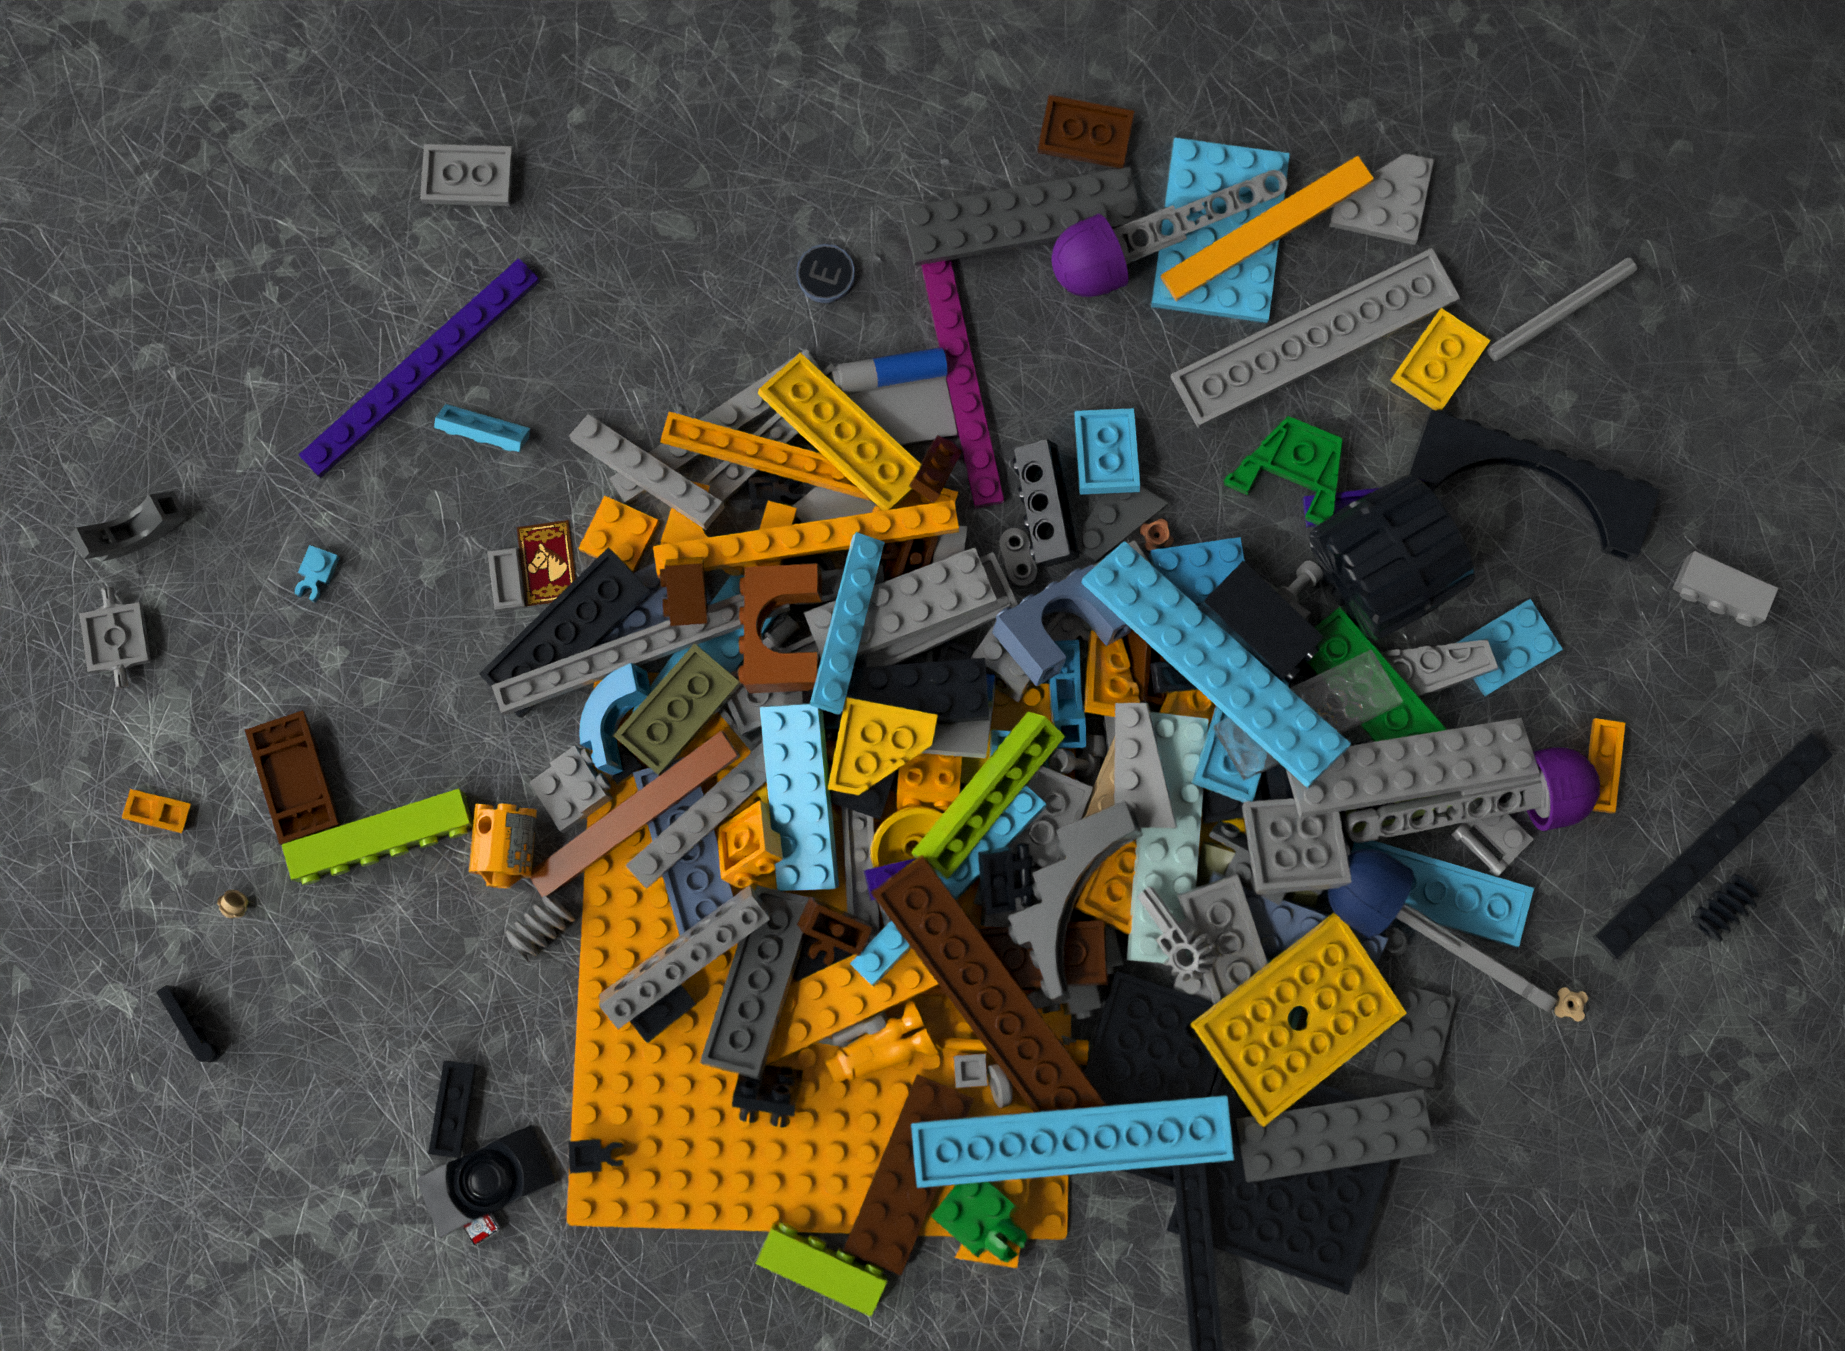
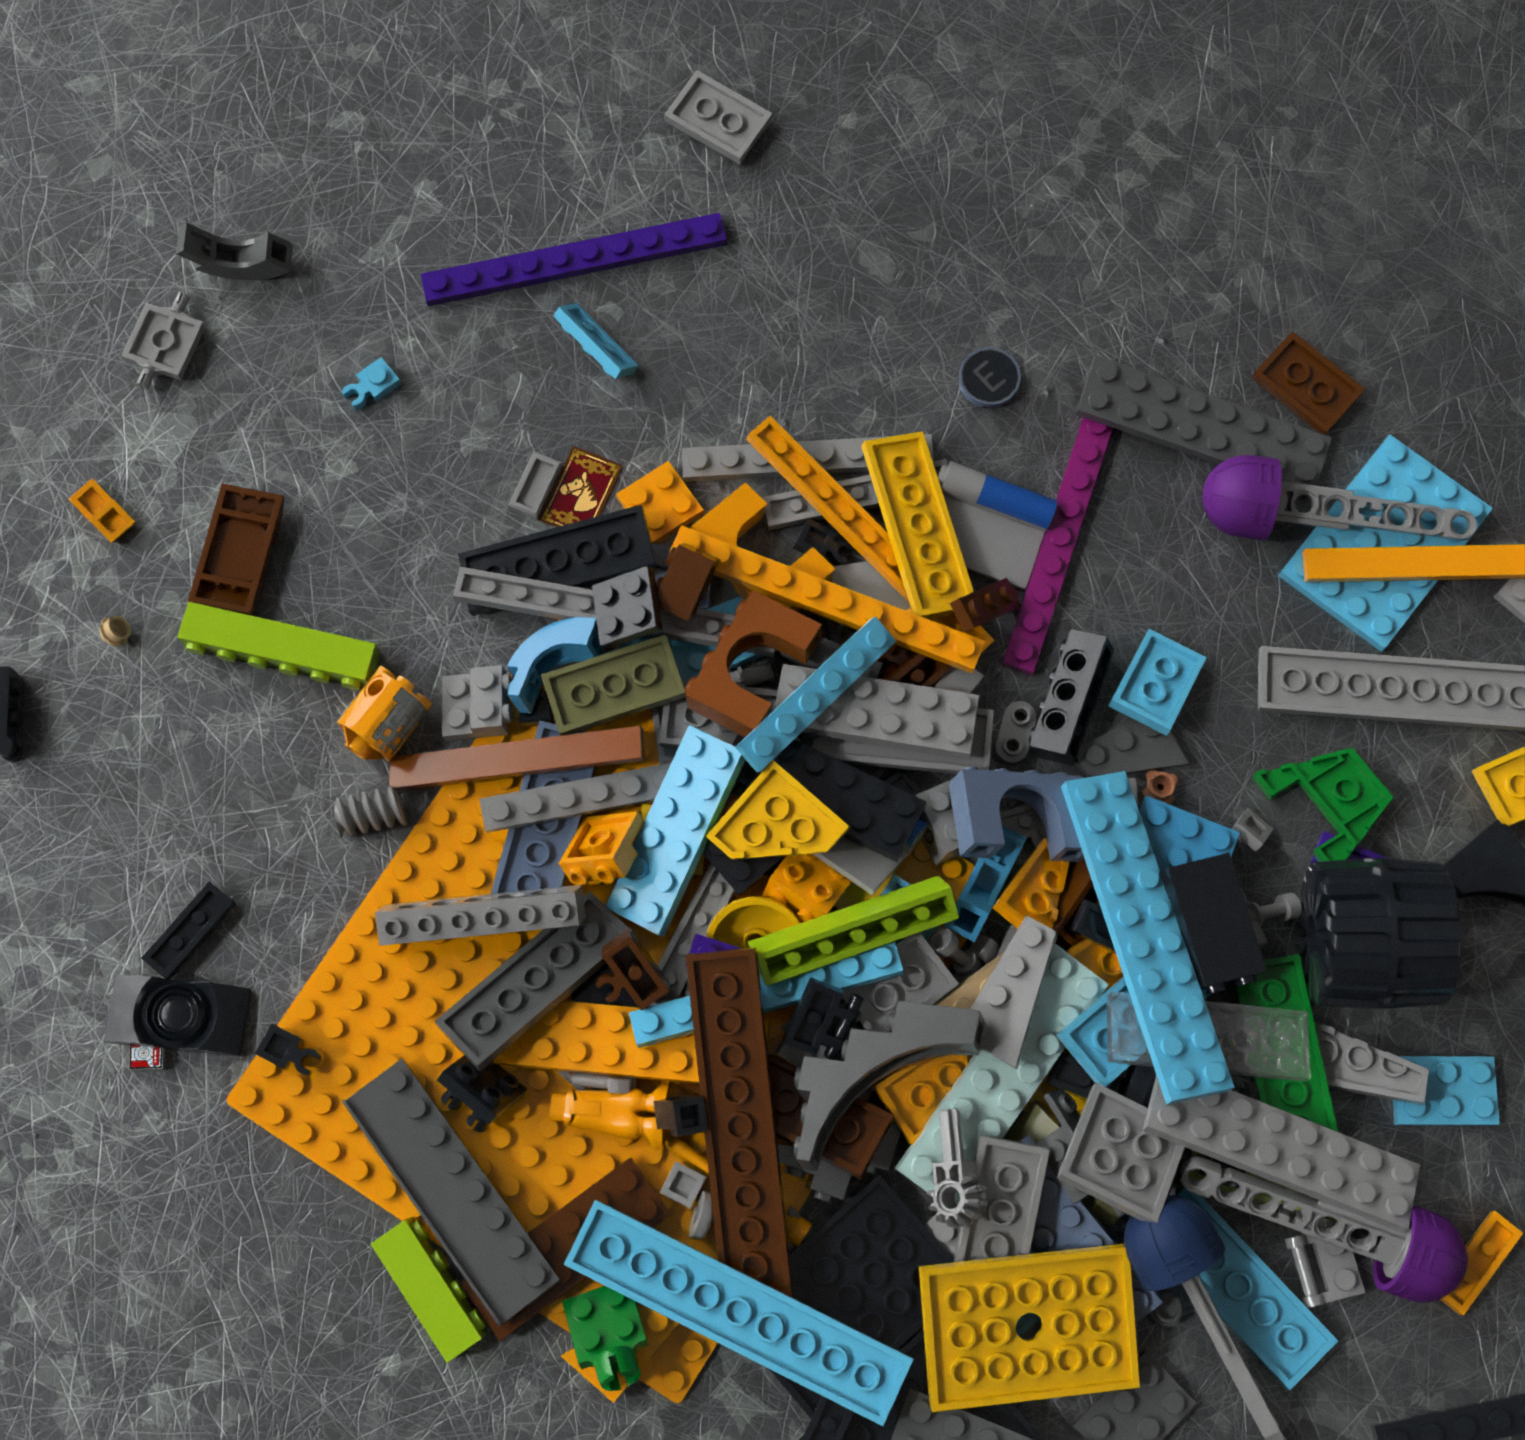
camera: 30 degrees right, 5 degrees down
light grey plate [569,414,725,530] -> none
black plate [630,984,697,1043] -> none
none -> dark grey plate [342,1059,561,1327]
none -> plate [592,566,663,649]
none -> black brick [653,1095,708,1137]
none -> light grey plate [1232,808,1273,852]

